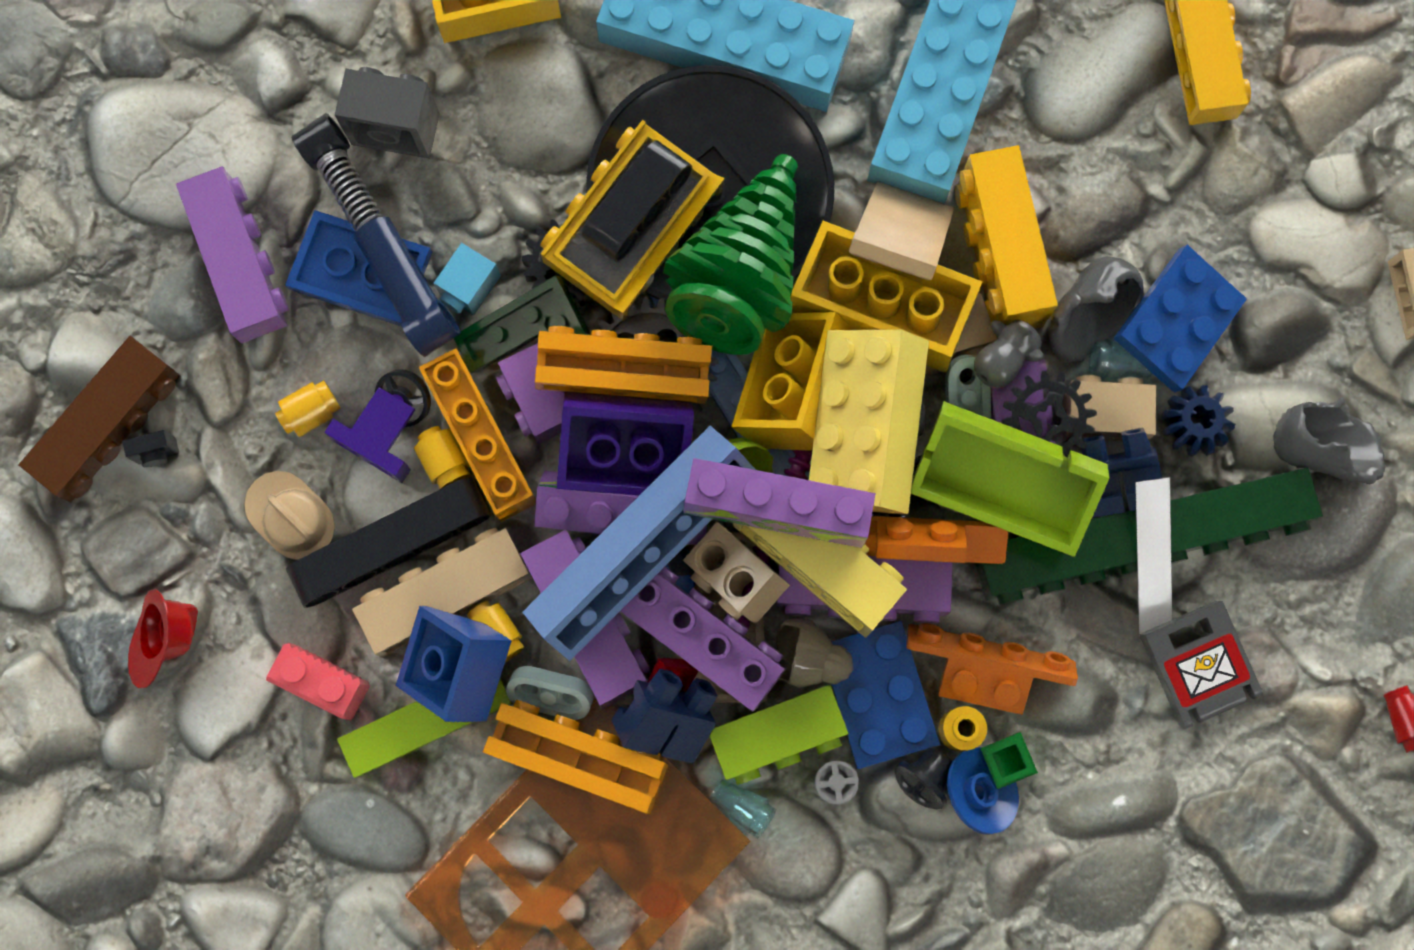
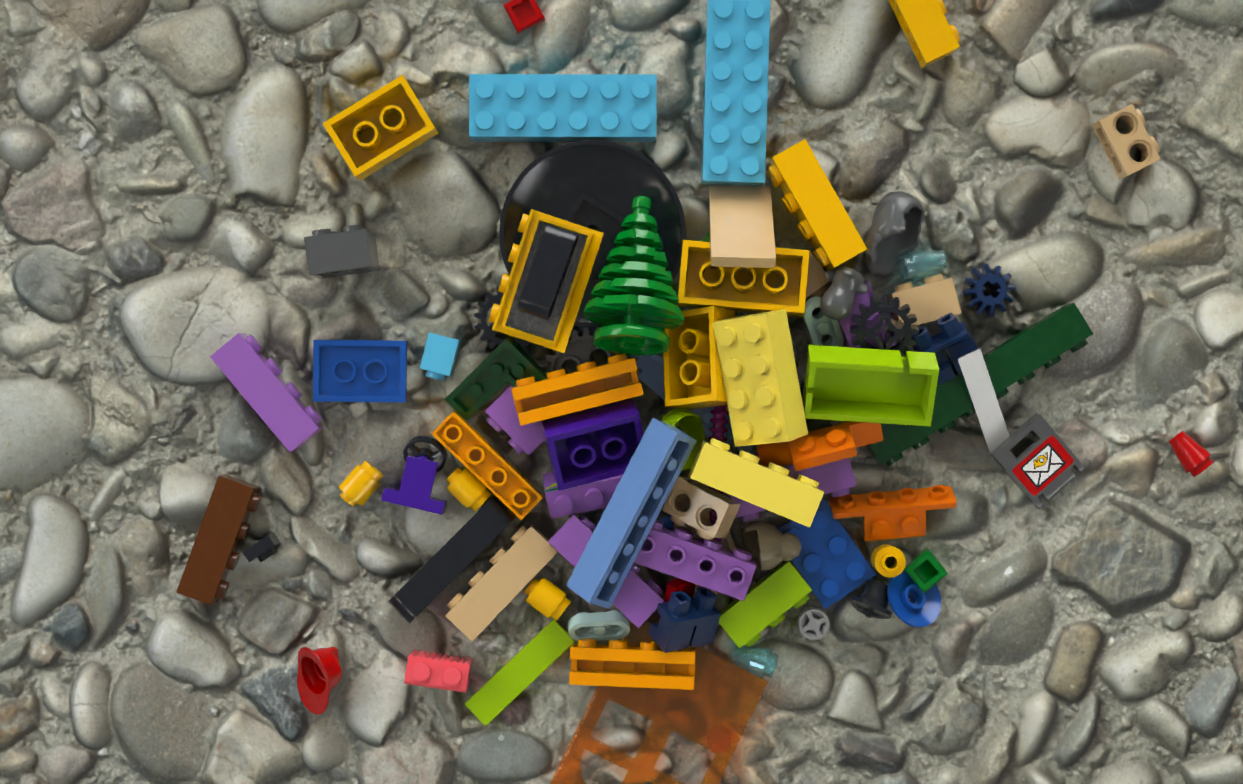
camera: 25 degrees left, 10 degrees up
tan piece [244,471,335,560] -> none
piece [291,113,460,357] -> none
blue slope [396,606,511,722] -> none
medium lavender brick [684,458,876,548] -> none
blue plate [1113,244,1247,393] -> none
dark grey piece [1273,397,1386,485] -> none

